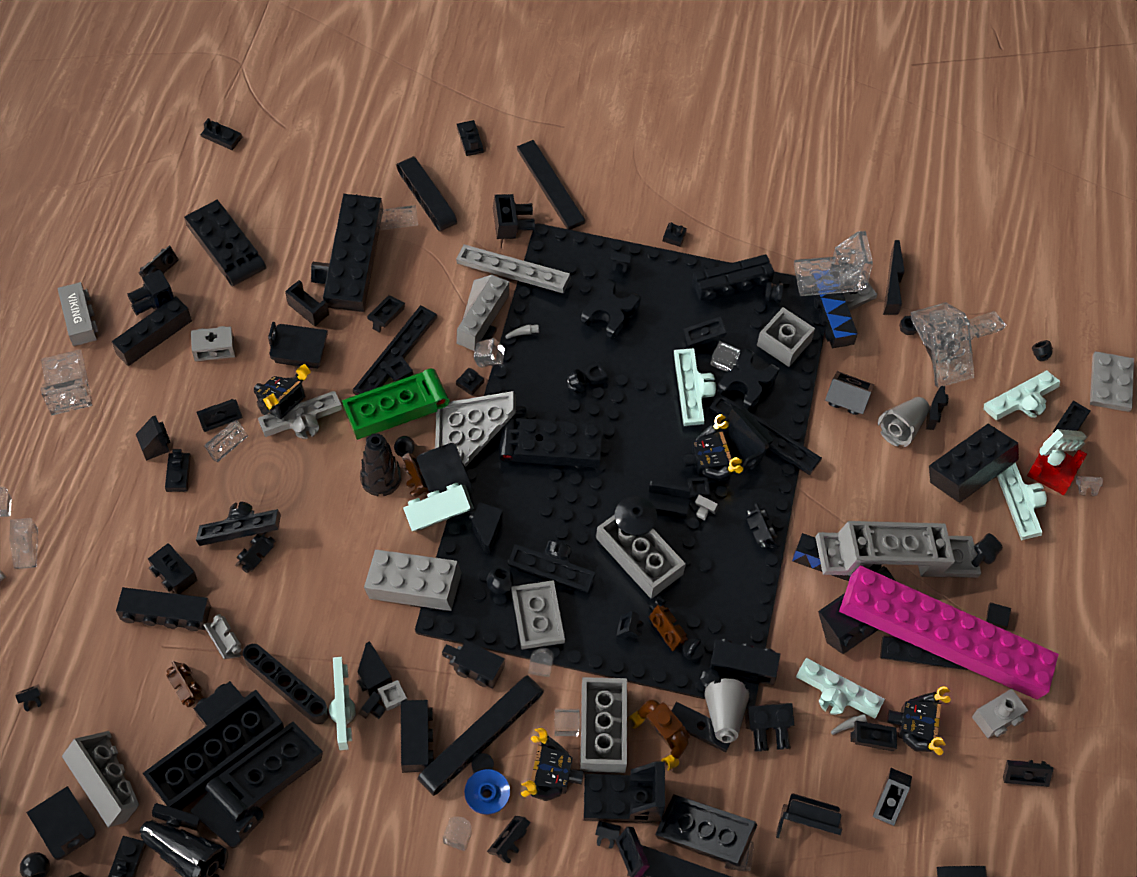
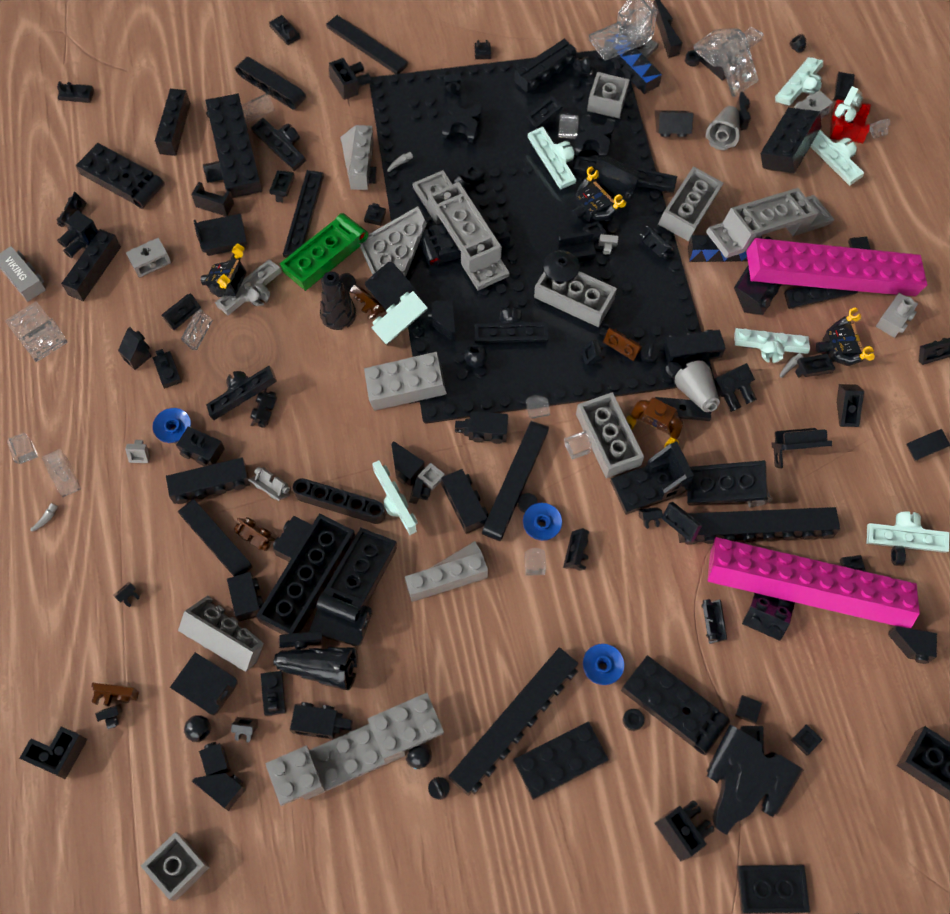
camera: 20 degrees left, 5 degrees up
black tile [385,357,413,382] -> none
light grey plate [456,245,571,293] -> none
clear piece [474,338,505,368] -> none
light grey plate [511,580,565,649] -> none
torso [521,728,584,801] -> none
black piece [971,533,1003,567] -> none
light grey plate [1090,351,1134,412] -> none
none -> light grey tile [125,440,150,463]
none -> blue dish [153,408,191,443]
none -> black brick [155,88,191,156]
none -> black beam [178,499,253,577]
none -> black brick [227,572,264,622]
none -> black plate [251,117,307,171]
none -> light grey wedge [404,541,488,602]
none -> light grey bracket [413,170,509,290]
none -> light grey brick [658,166,723,241]
none -> light grey brick [794,90,834,119]

